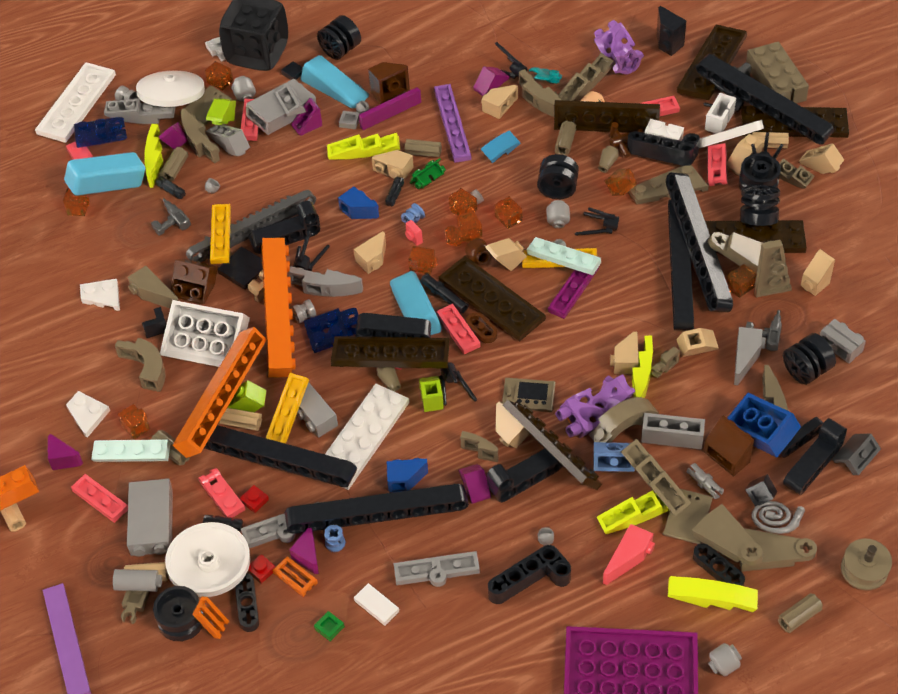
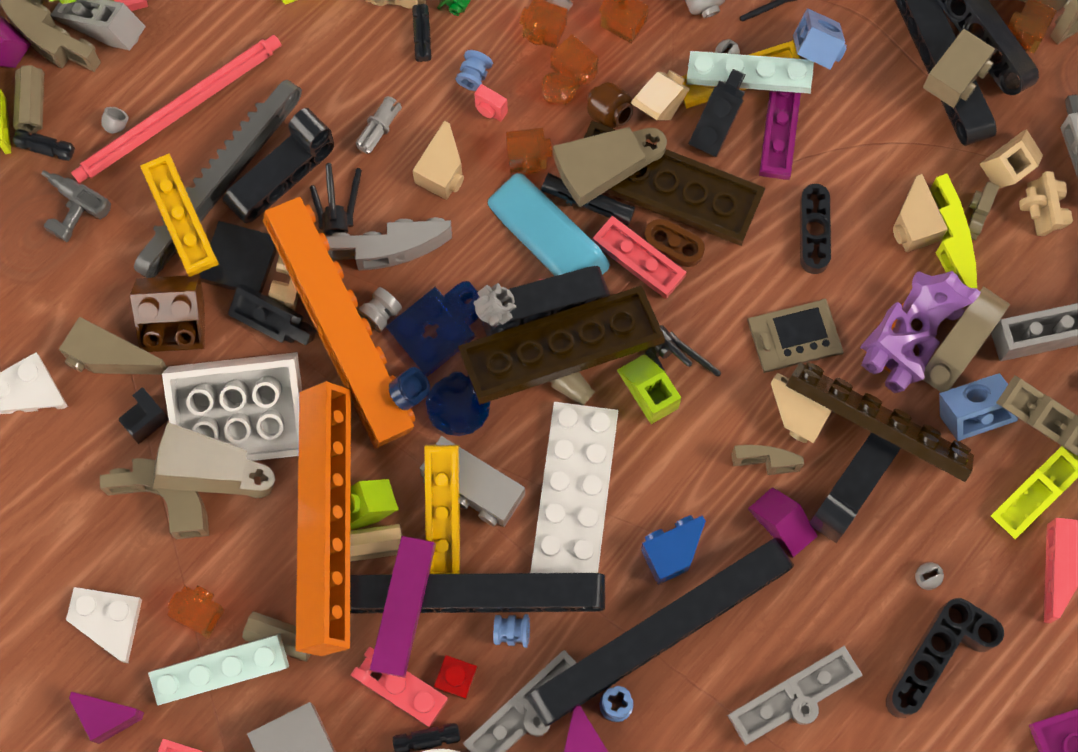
camera: 25 degrees left, 20 degrees up
blue slope [338,186,379,219] -> none
none -> coral piece [70,34,282,184]
none -> piece [153,422,275,498]
none -> black hinge [228,284,317,345]
none -> light grey axle [356,96,402,154]
none -> magenta tile [370,536,436,678]
none -> dark blue tile [389,367,430,411]
none -> clear blue dish [425,372,491,436]
none -> light grey gear [473,283,516,326]
none -> medium blue bush [493,614,530,648]
none -> dark tan piece [553,127,667,207]
none -> black hinge [688,69,746,157]
none -> medium blue brick [793,8,847,70]
none -> black beam [800,184,831,274]
none -> dark tan brick [923,29,995,108]
none -> tan hips [1019,171,1073,236]

